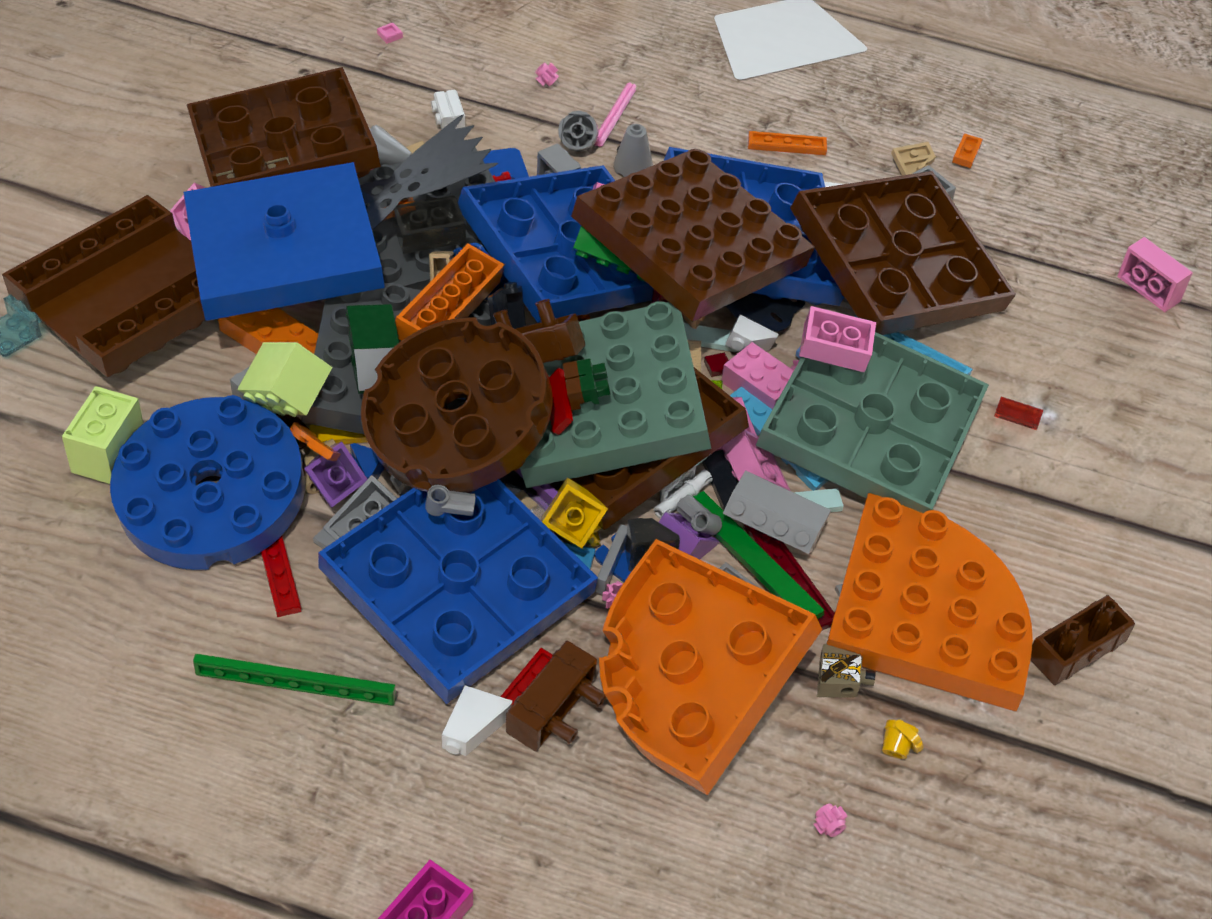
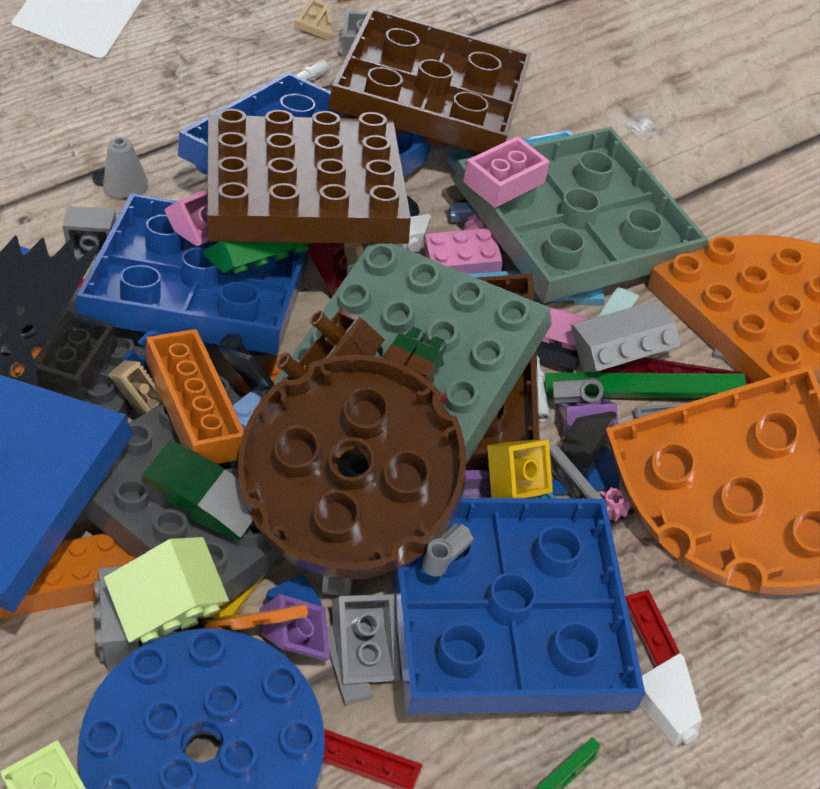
camera: 50 degrees left, 0 degrees up
reddish brown piece [506,641,607,752] -> none
light grey cylinder [558,111,599,152] -> none
bright pink axle [594,82,636,147] -> none
orange tile [748,131,827,155] -> none
clear red tile [994,396,1043,430] -> none

